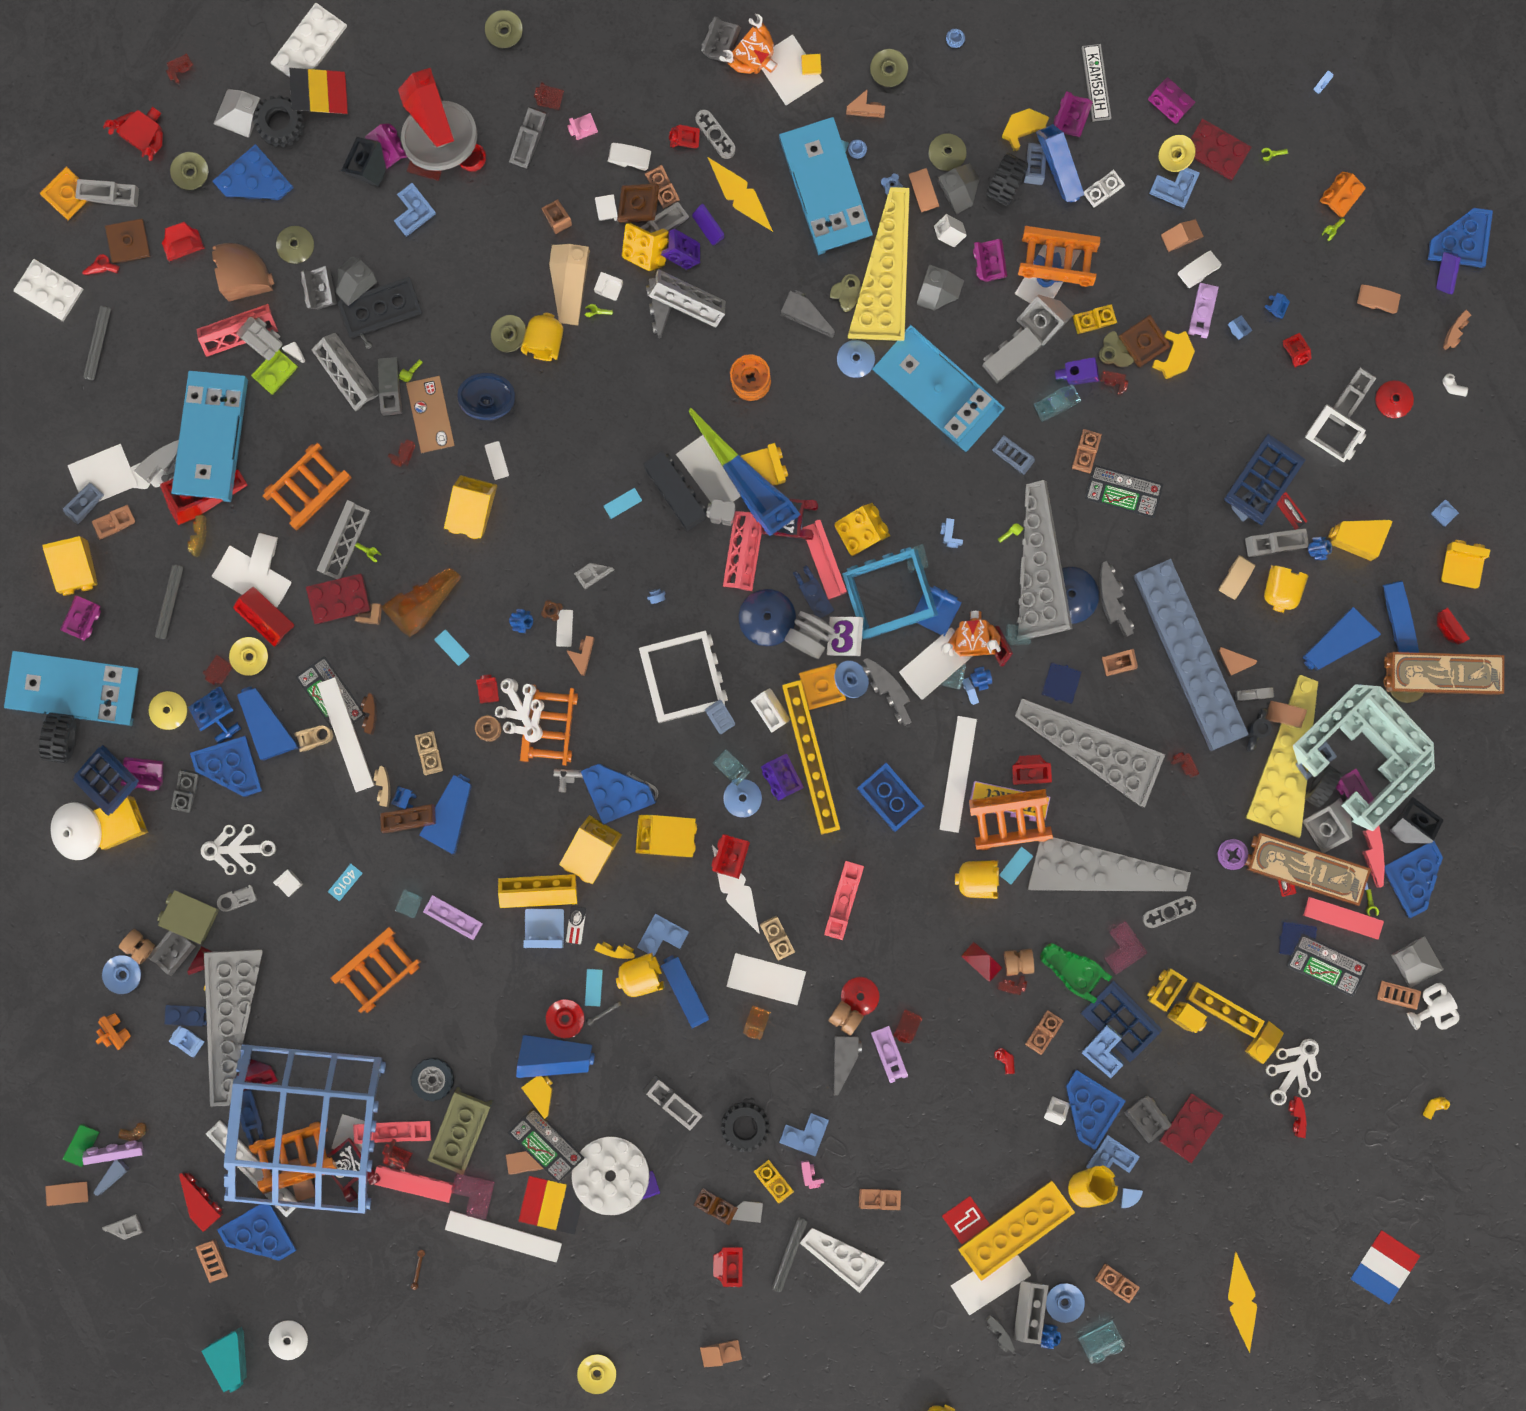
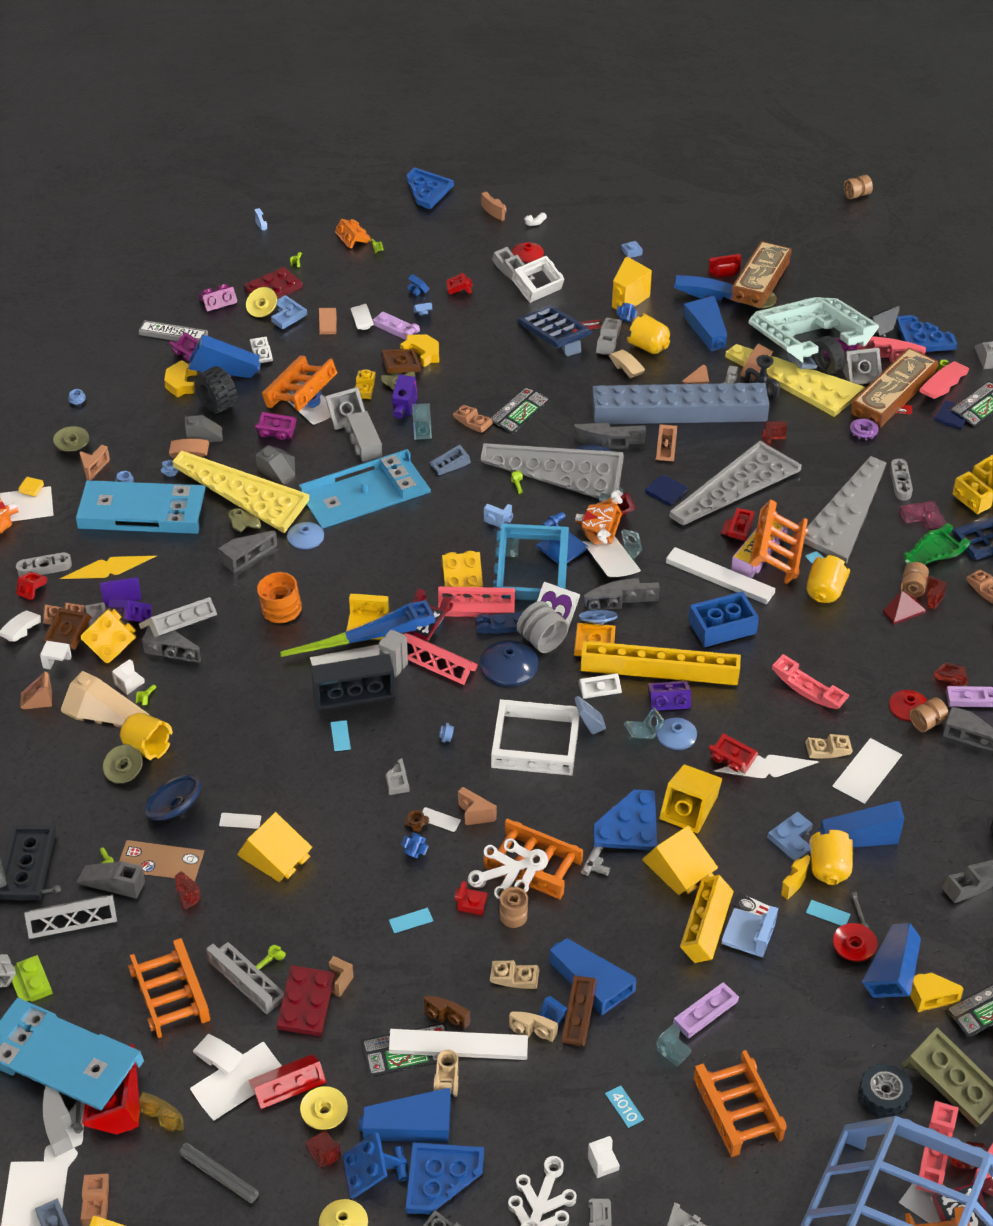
camera: 65 degrees left, 40 degrees down
white slope [282,342,305,363] -> none
clear orange wedge [382,568,461,637] -> none
clear orange bracket [743,1006,770,1039] -> none
olive dish [929,134,966,171] -> none
white panel [934,214,967,247] -> none
light blue tile [962,678,979,705] -> none
blue gear [970,666,992,691] -> none
clear red bracket [1100,371,1128,396] -> none
nougat slope [1357,285,1401,314] -> none
dark purple slope [1436,252,1461,295] -> none
yellow bracket [1441,540,1490,589] -> none

